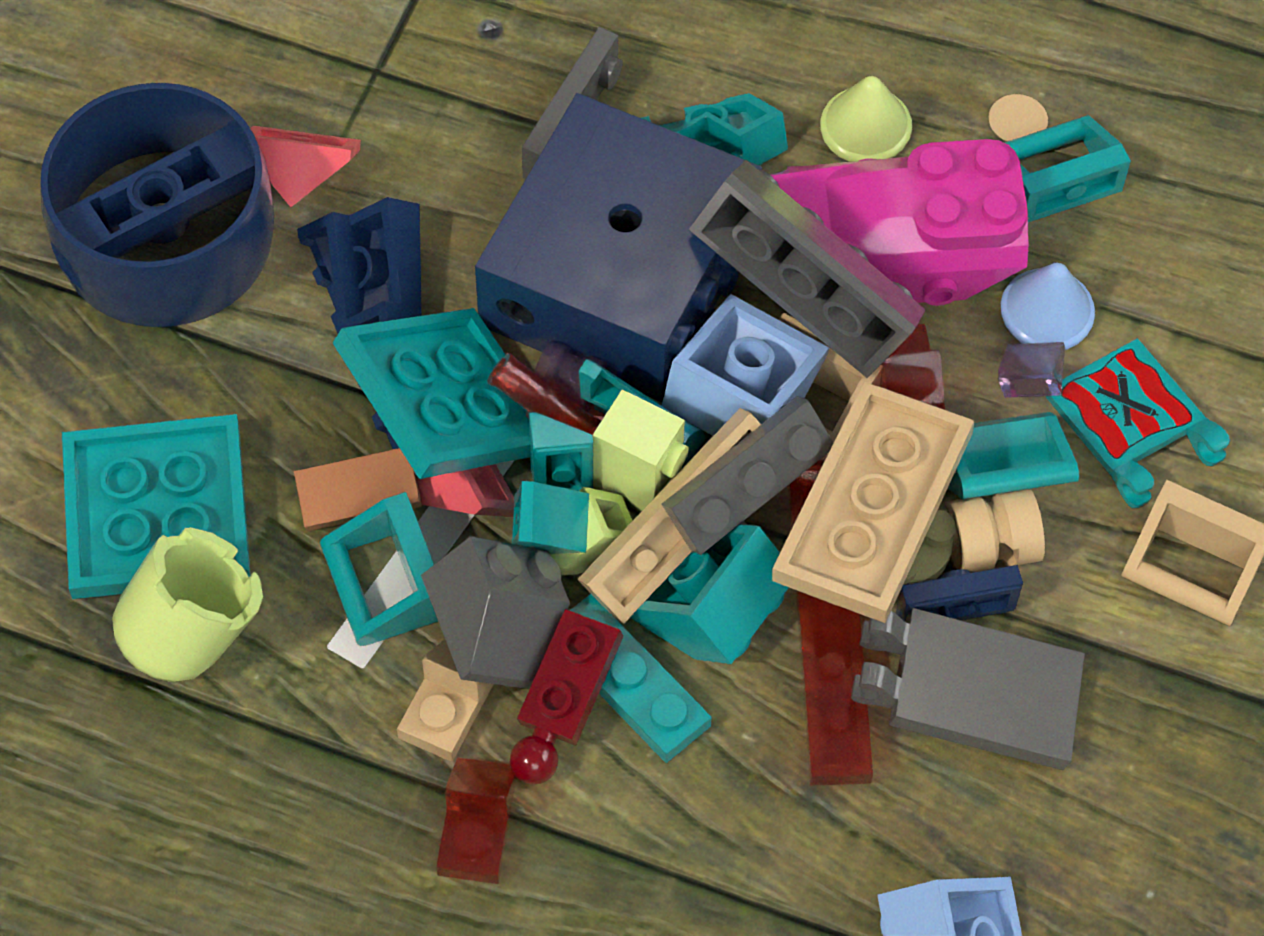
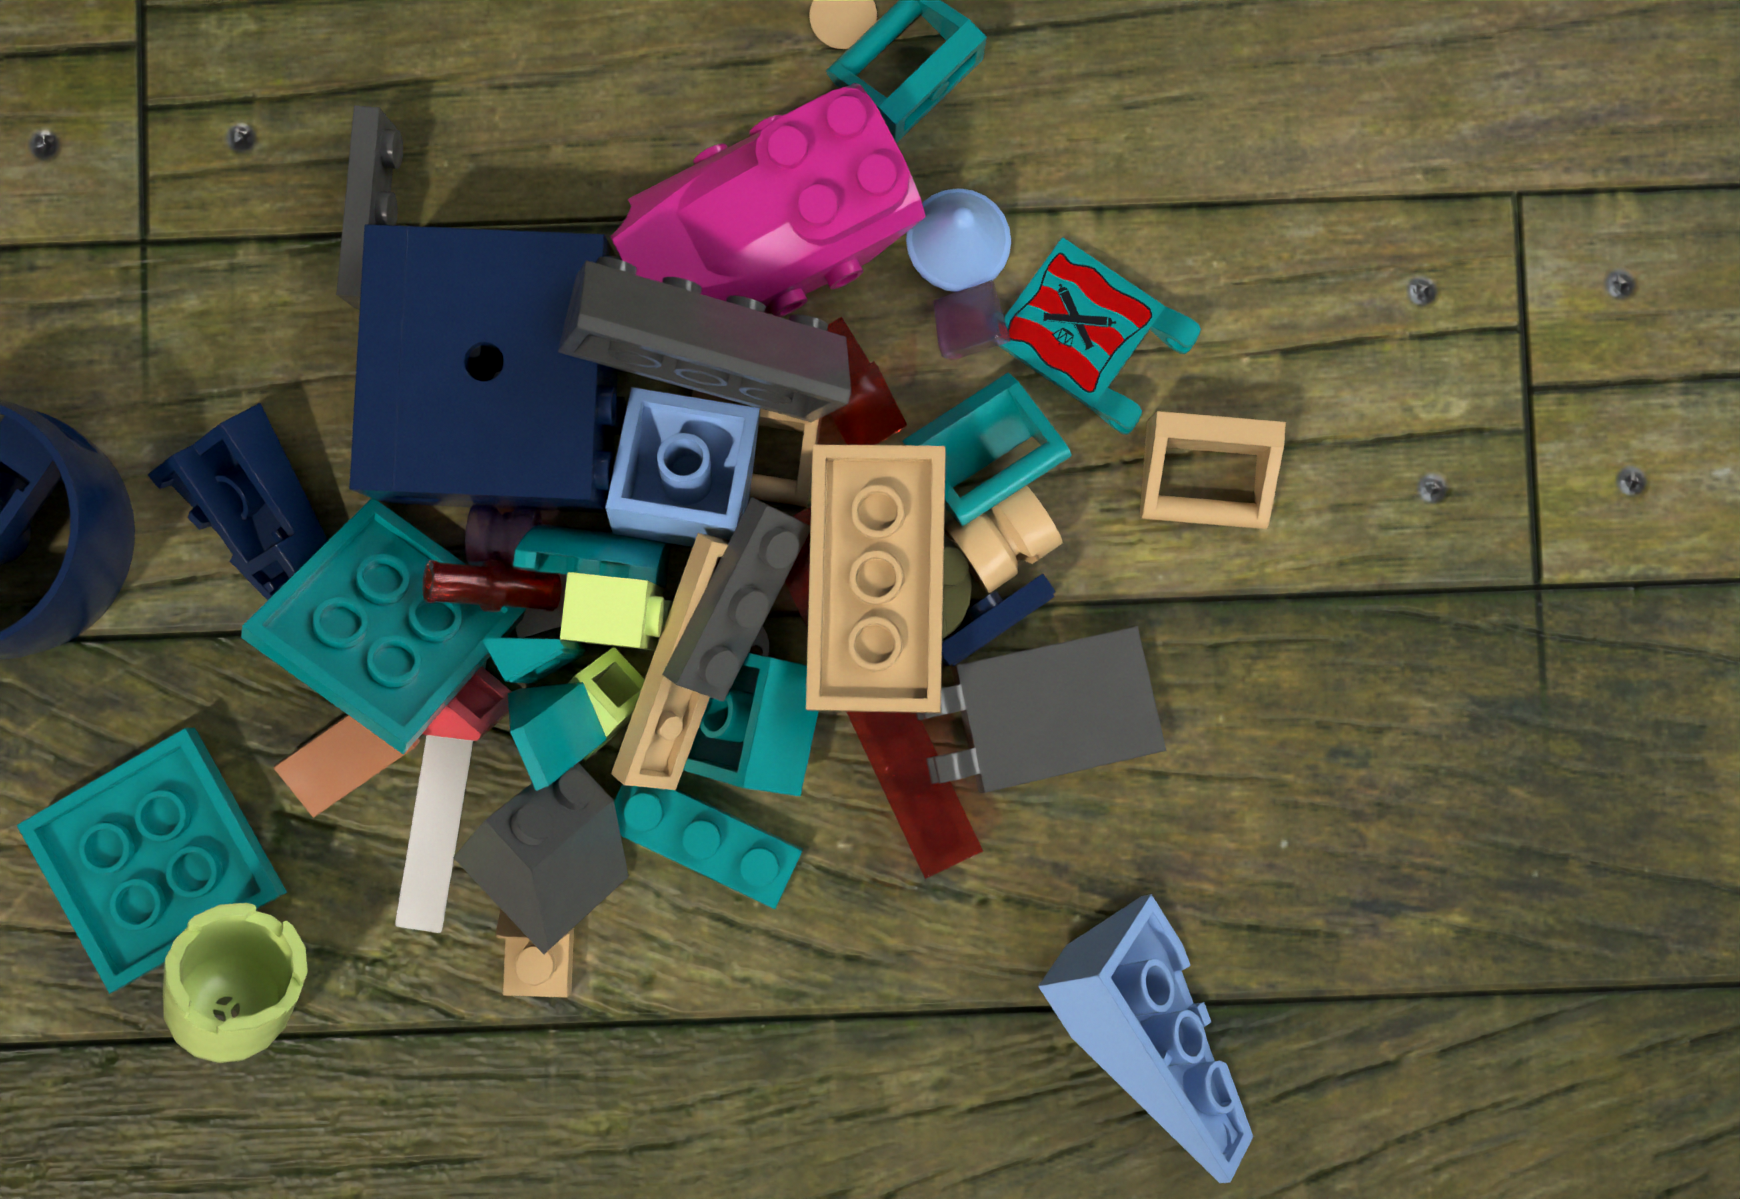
camera: 20 degrees left, 25 degrees up
coral slope [250,126,361,207] -> none
teal tile [320,492,438,646] -> none
clear red slope [436,757,517,884] -> none
dark red plate [510,609,624,785] -> none
teal slope [641,93,788,165] -> none
yellowish green hat [820,76,912,162] -> none

